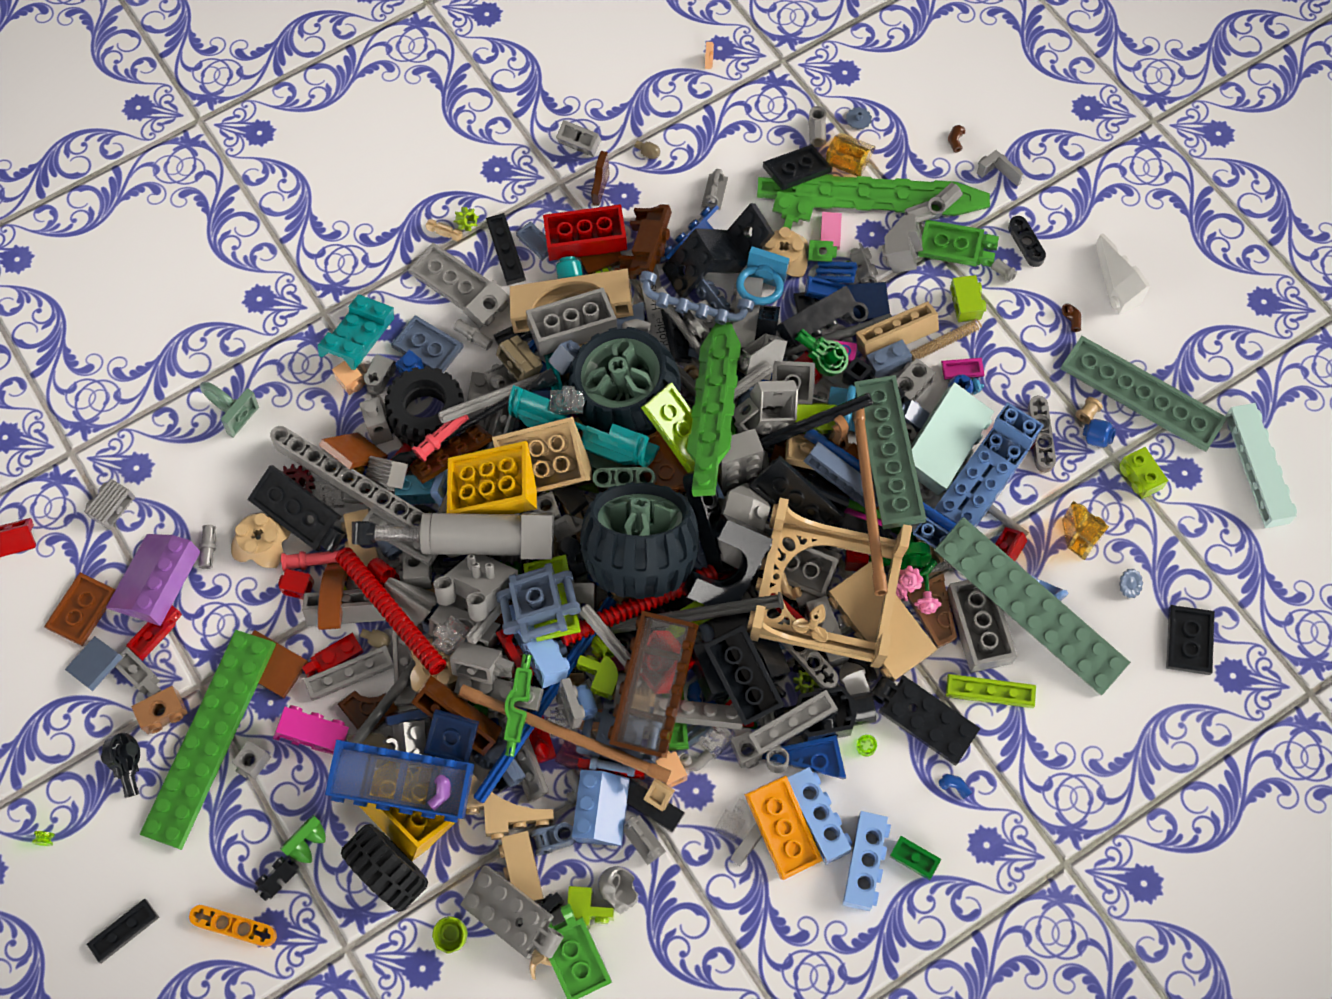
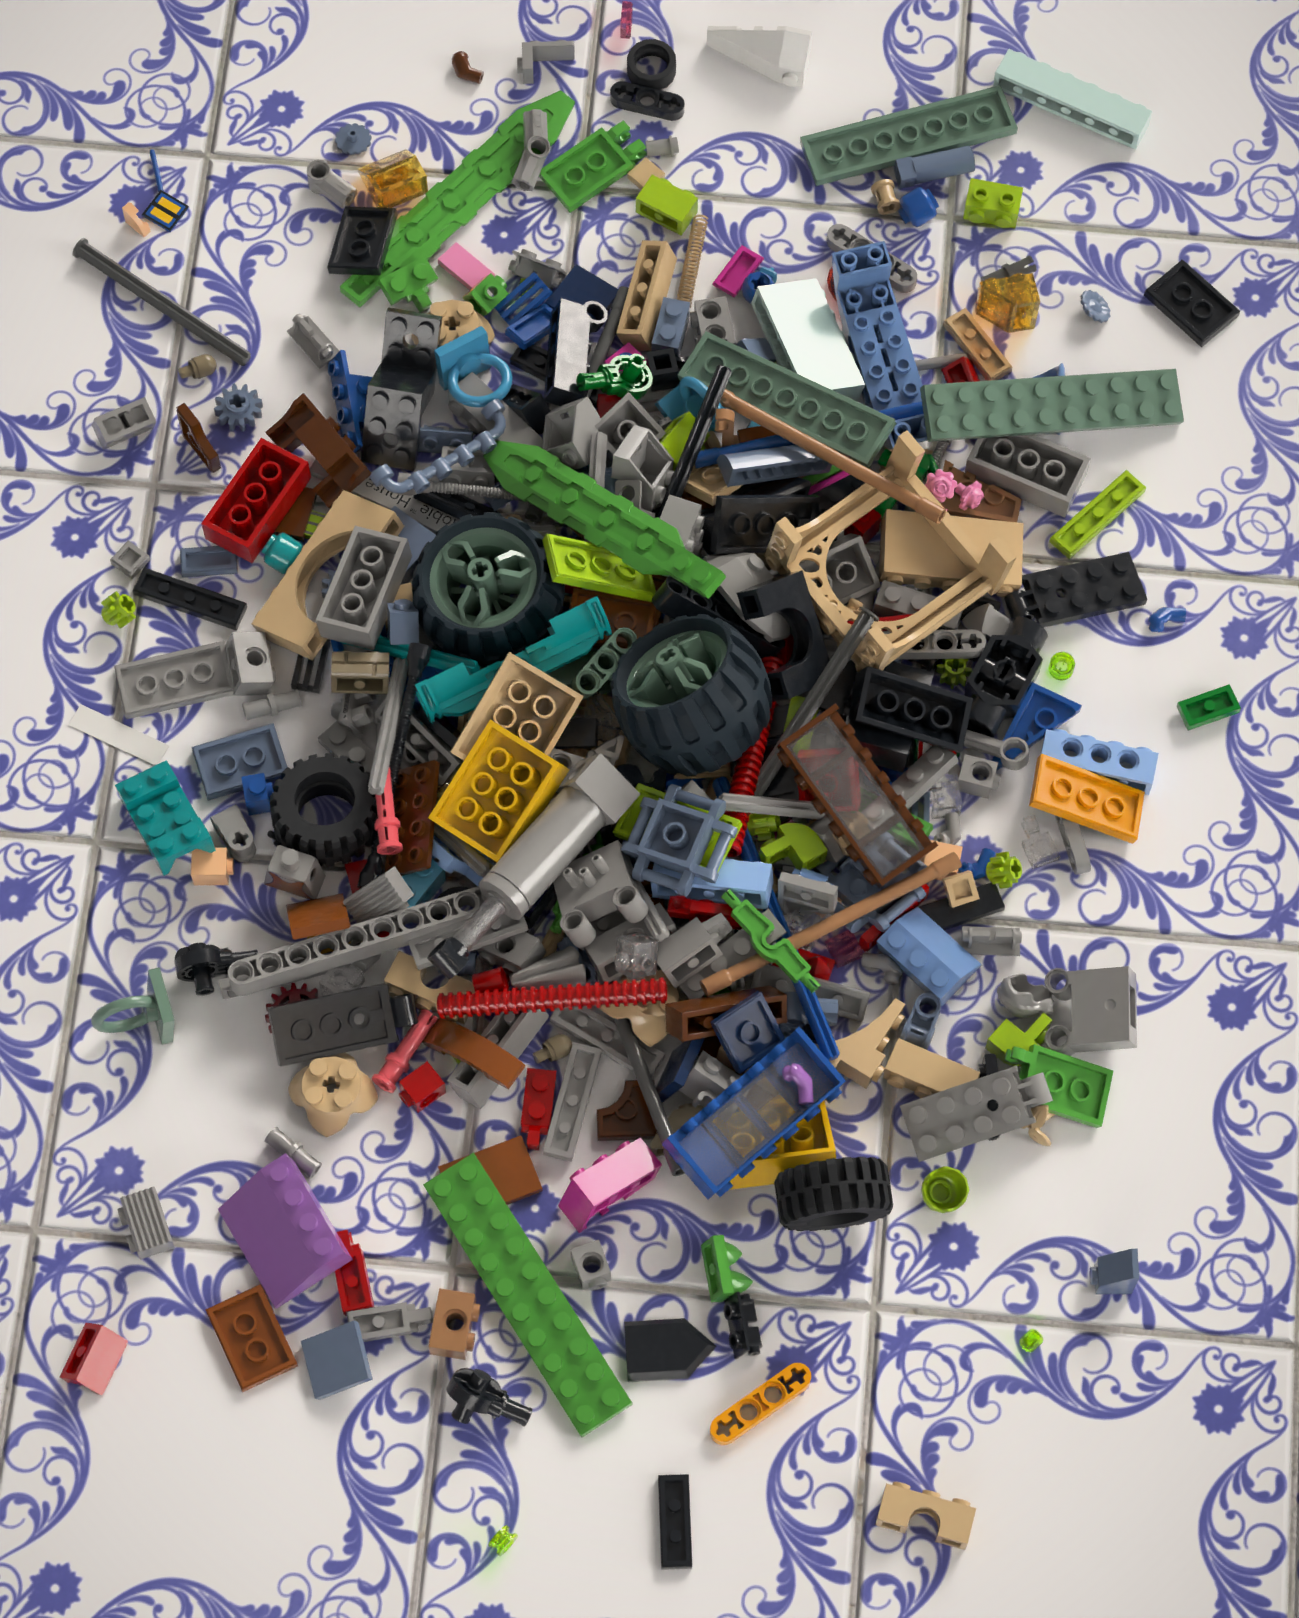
camera: 55 degrees left, 0 degrees up
tan axle [426,219,463,242] -> none
clear brick [550,386,585,415] -> none
light grey arm [621,319,651,333] -> none
light grey plate [687,318,705,338] -> none
light grey plate [749,690,838,756] -> none
tan plant [792,604,828,642] -> none
light blue brick [843,811,891,911] -> none
light grey piece [882,214,923,274] -> none
reddish brown arm [1061,303,1081,332] -> none
none -> white sticker [68,704,170,765]
none -> dark grey axle [72,238,251,366]
none -> light grey tile [110,540,150,579]
none -> piece [142,149,189,232]
none -> black pin [174,943,259,996]
none -> sand blue gear [214,383,263,432]
none -> clear pink tile [620,1,633,39]
none -> black tile [624,1318,717,1382]
none -> black tyre [627,39,676,90]
none -> tan tile [627,157,665,189]
none -> sand blue piece [893,145,975,189]
none -> tan tile [943,308,1013,381]
none -> blue arm [958,848,996,880]
none -> dark grey pin [981,255,1037,293]
none -> lime gear [986,852,1022,889]
none -> light grey piece [1044,966,1137,1056]

